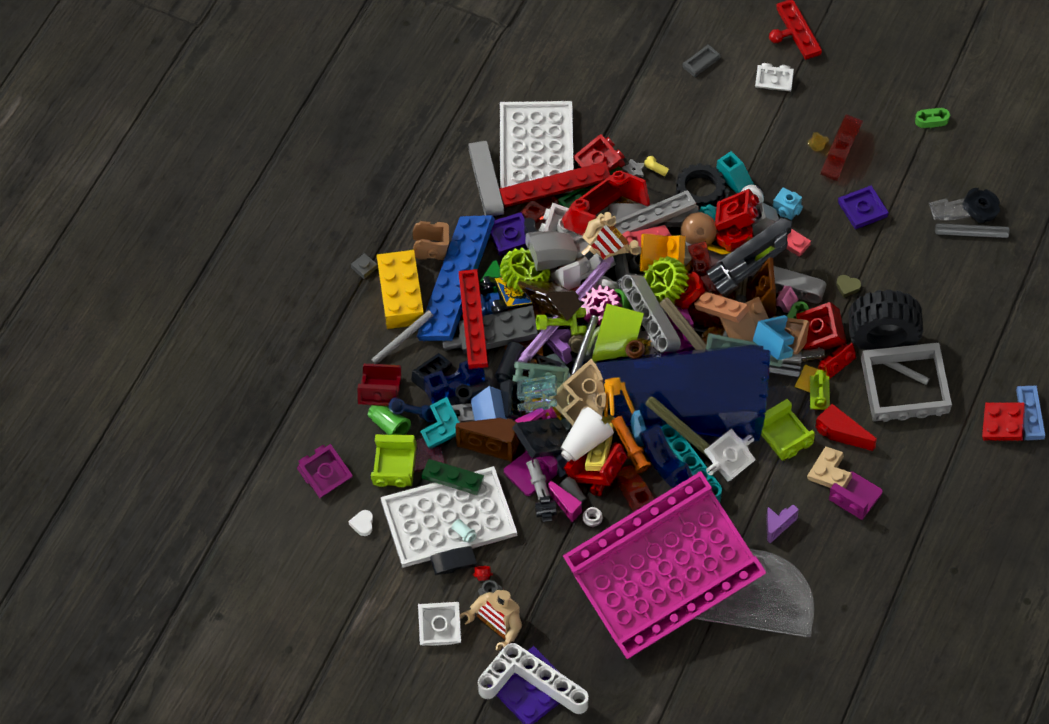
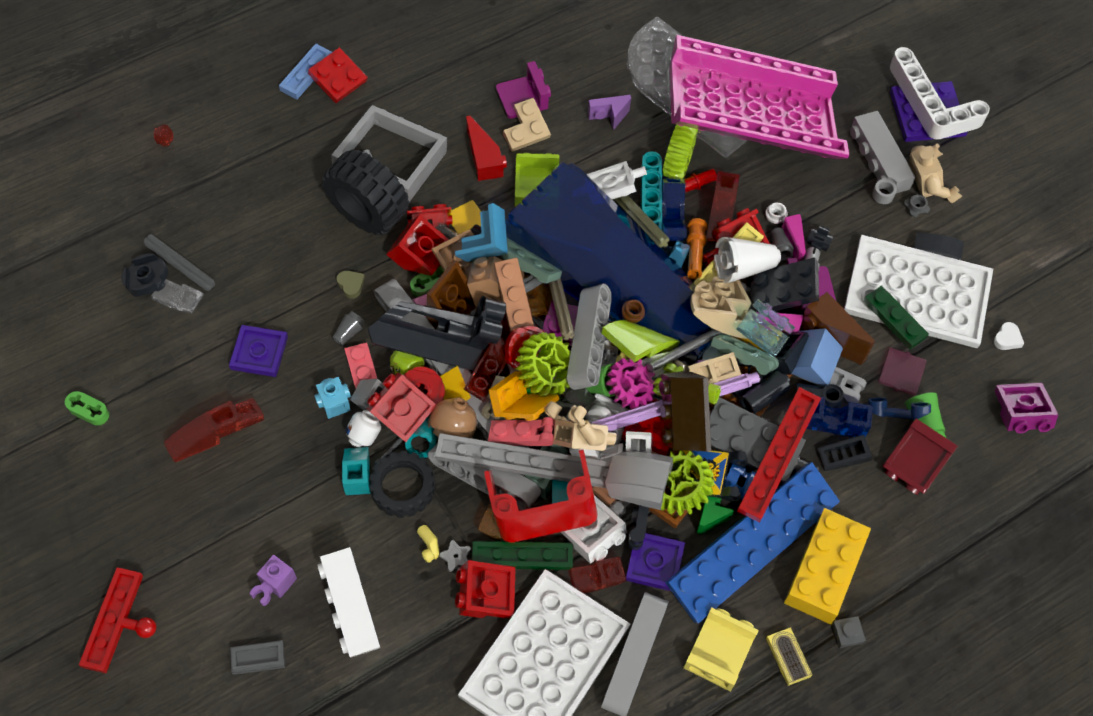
camera: 150 degrees left, 5 degrees up
light grey bar [371,310,433,364] -> none
lime panel [371,434,417,487] -> none
medium nougat piece [413,221,449,260] -> none
white slope [418,602,461,646] -> none
teal plate [421,397,460,449] -> none
light aqua pin [452,519,477,543] -> none
red plate [473,566,493,581] -> none
red plate [499,161,610,208] -> none
light orange plant [604,378,635,417] -> none
white bracket [755,63,794,92] -> none
clear yellow plate [807,132,829,151] -> none
lime hinge [810,370,830,410] -> none
none -> medium lavender brick [250,555,297,606]
none -> white wedge [317,547,380,658]
none -> dark grey cone [332,311,365,346]
none -> light yellow panel [684,607,759,692]
none -> tan slope [688,352,741,385]
none -> tile [766,627,812,686]
none -> light grey hinge [850,111,915,204]

